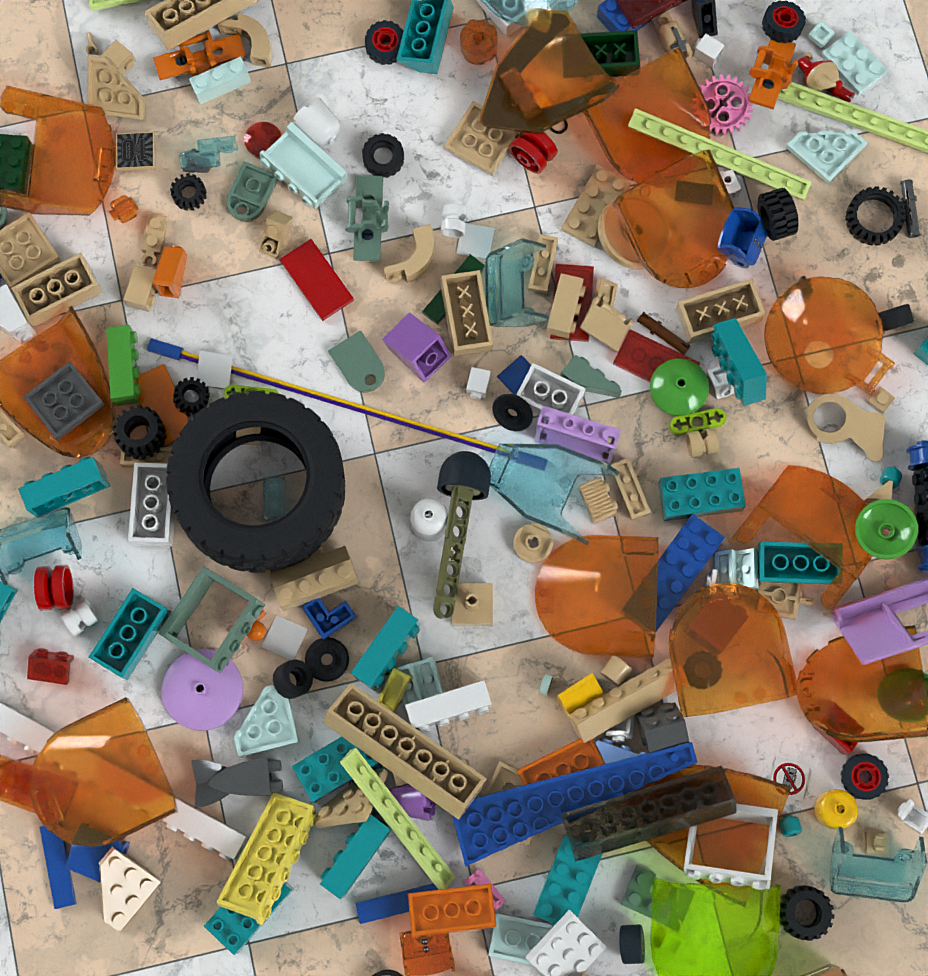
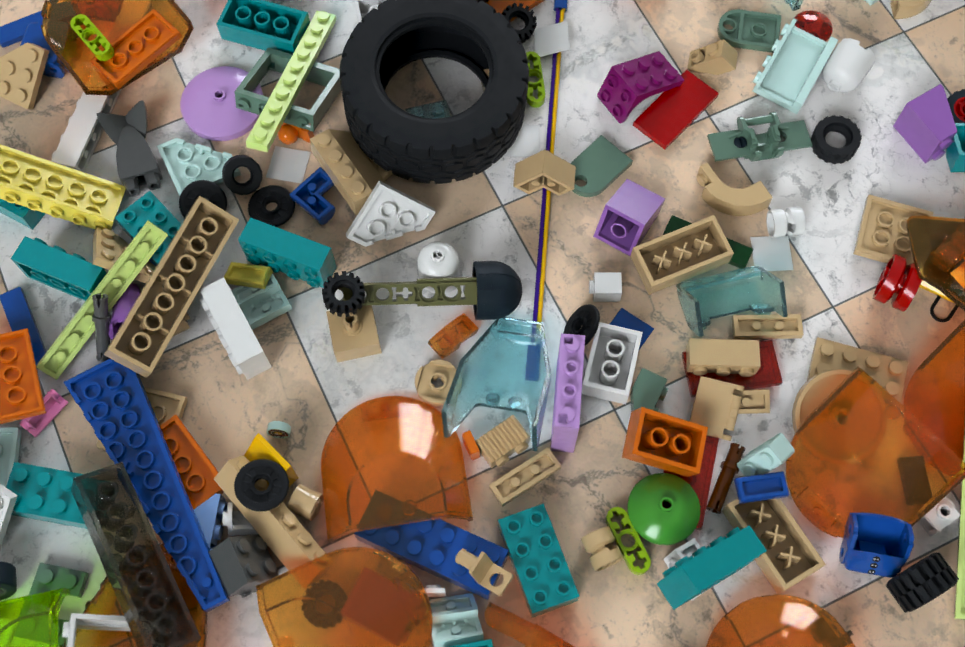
camera: 75 degrees right, 10 degrees down
none -> lime beam [70,14,114,61]
none -> orange tile [90,9,182,90]
none -> dark grey pin [92,293,111,361]
none -> black wheel [179,180,227,218]
none -> black wheel [234,459,289,512]
none -> yellowish green plate [246,11,336,152]
none -> black tyre [322,271,365,317]
none -> white plate [346,181,436,247]
none -> clear orange slope [428,313,479,359]
none -> tan bracket [455,548,513,596]
none -> orange tile [462,430,480,460]
none -> tan brick [513,150,576,196]
none -> magenta bracket [597,51,684,123]
none -> orange brick [622,407,708,477]
none -> blue tile [734,471,789,504]
none -> light aqua brick [737,433,795,477]
none -> medium lavender slope [893,84,958,163]

